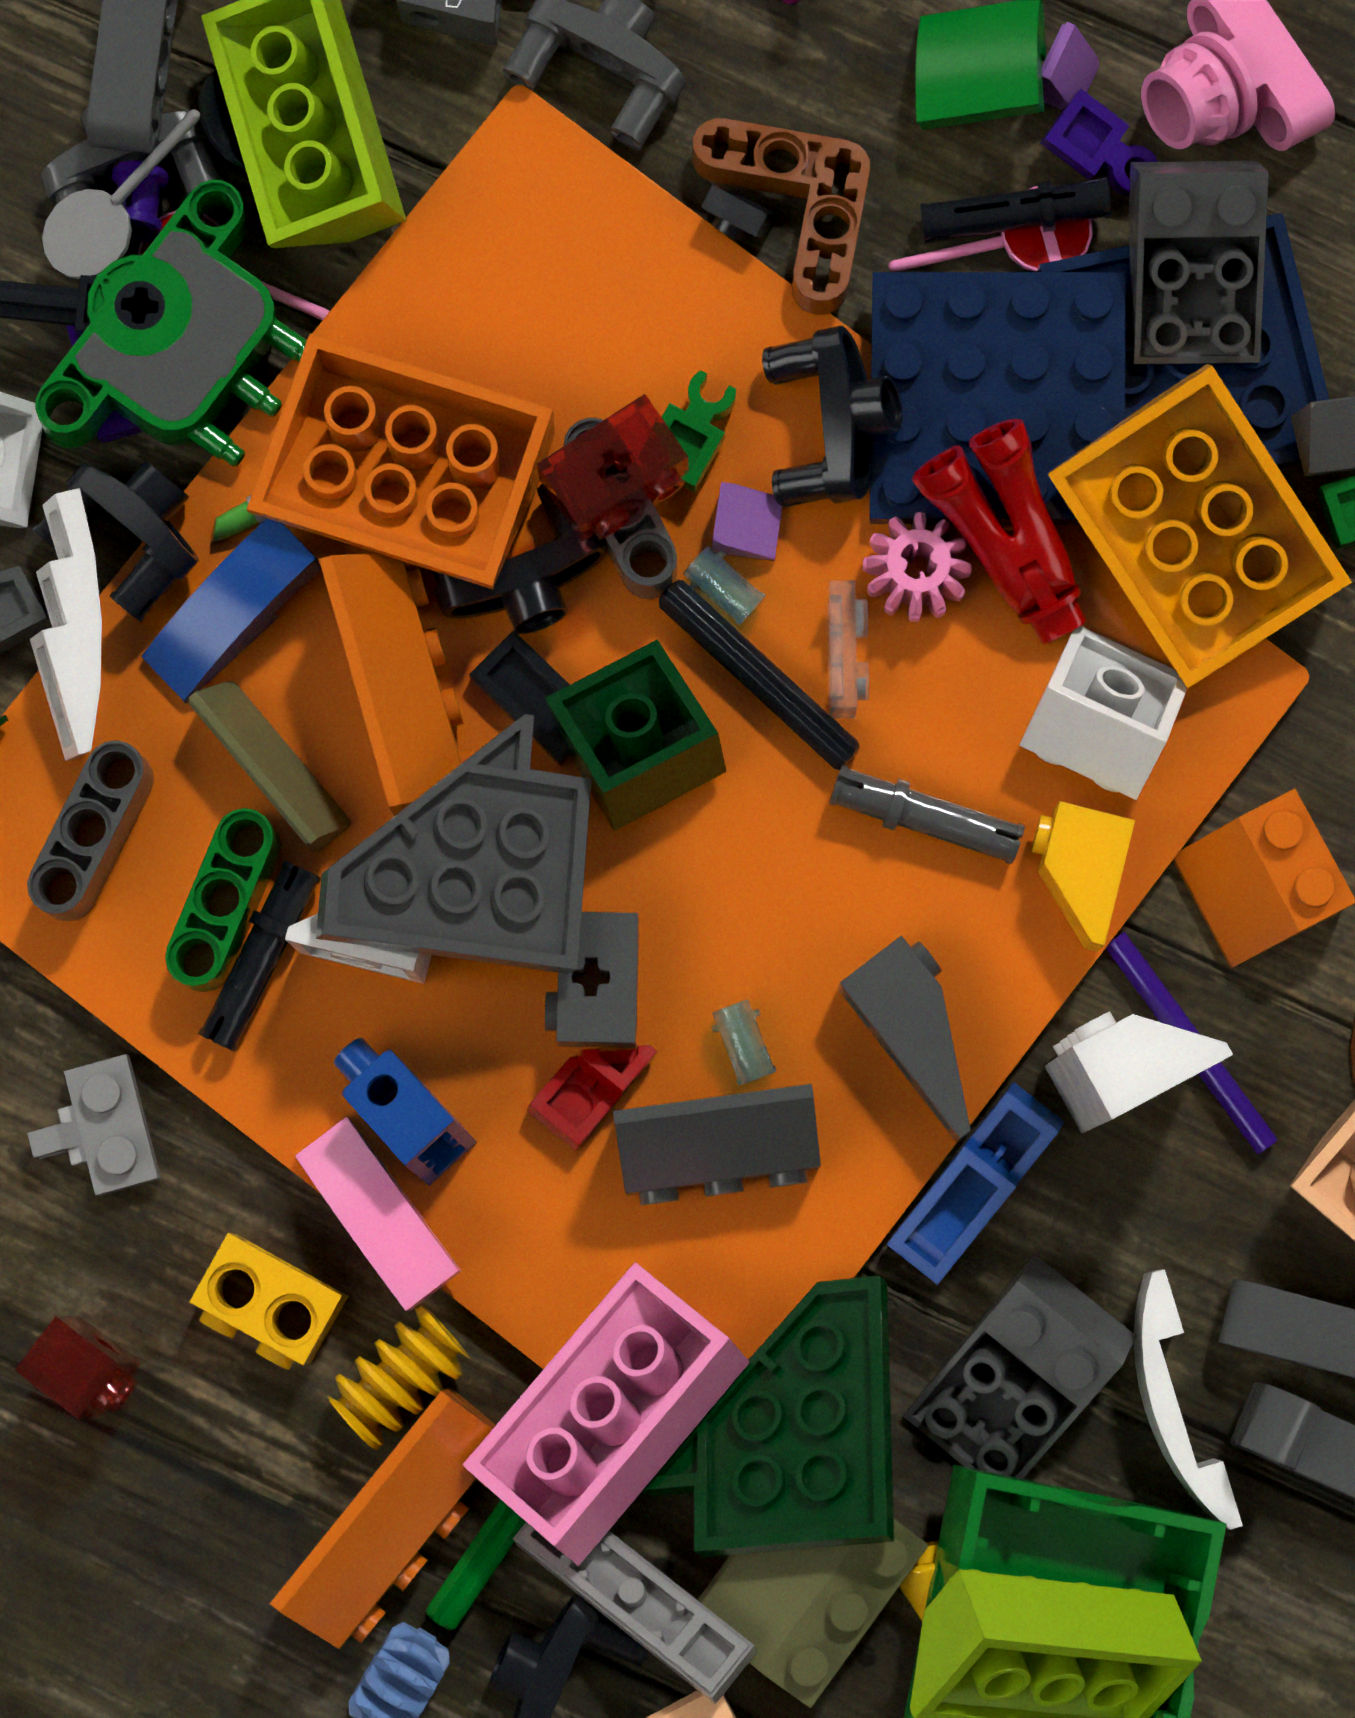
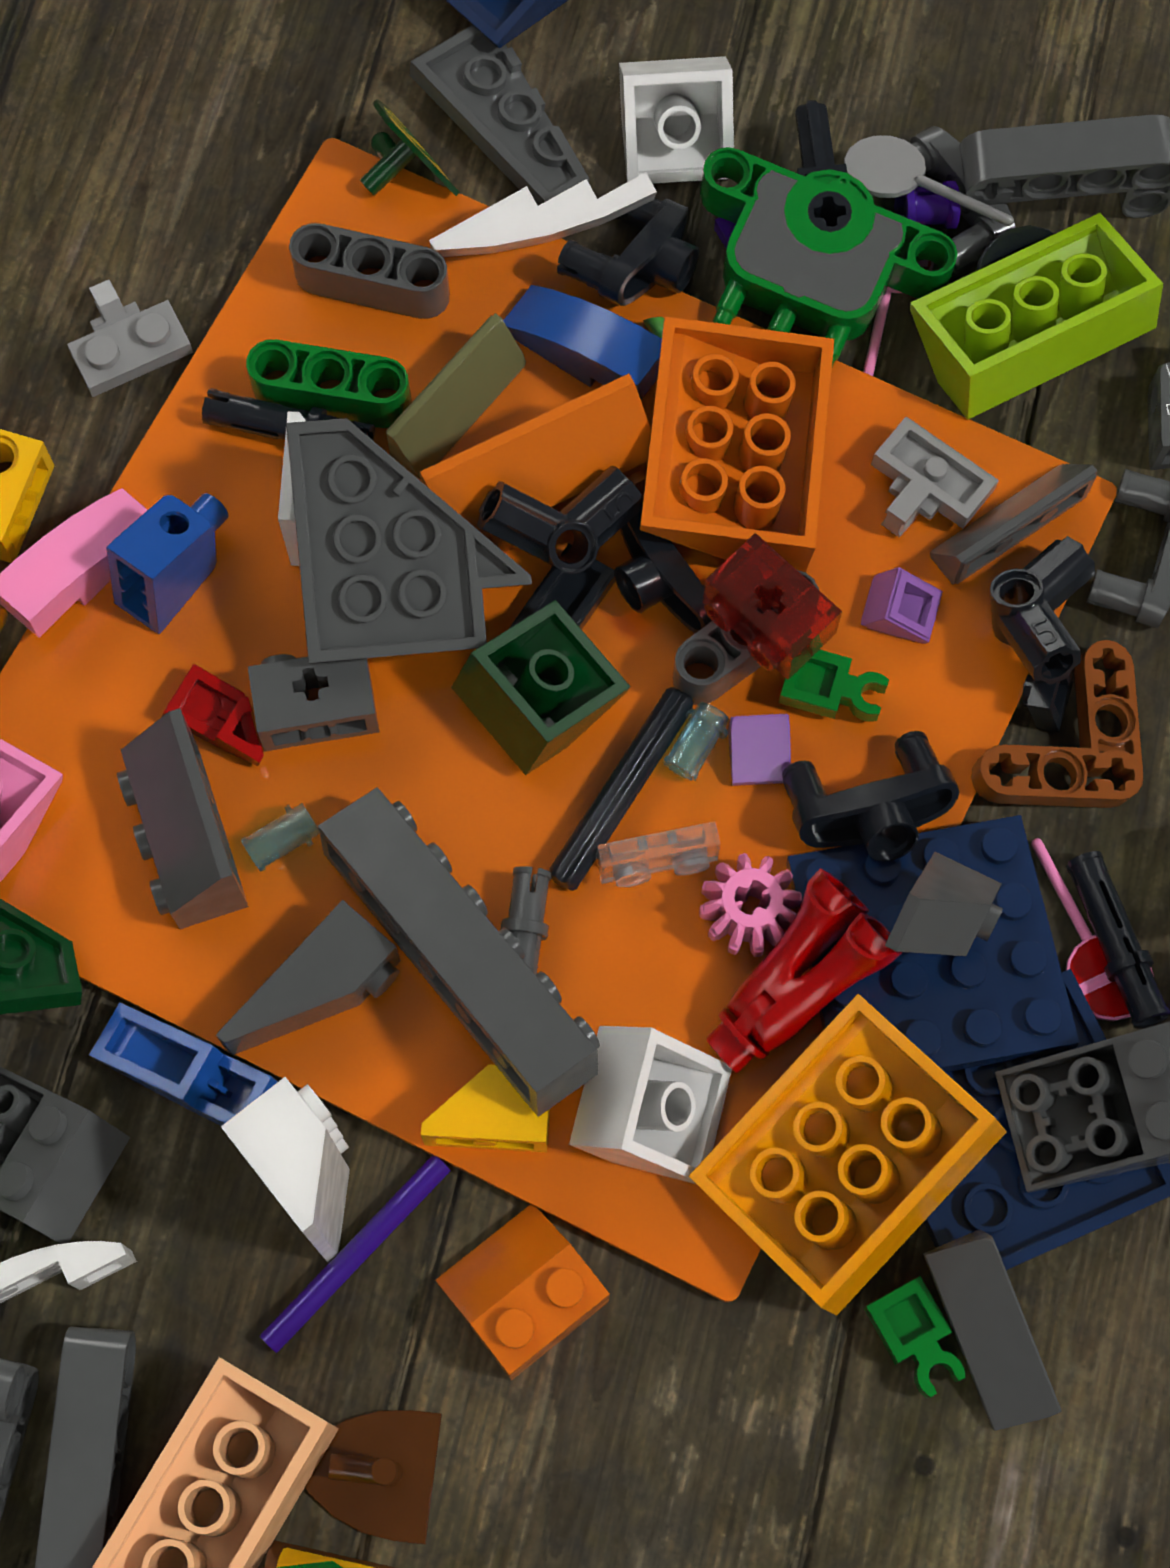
camera: 75 degrees right, 10 degrees down
none -> dark grey brick [318,787,600,1117]
none -> black piece [477,465,643,574]
none -> medium lavender slope [861,567,943,644]
none -> light grey hinge [871,417,999,538]
none -> dark grey slope [885,852,1004,956]
none -> dark grey slope [930,464,1098,585]
none -> black piece [990,536,1095,685]

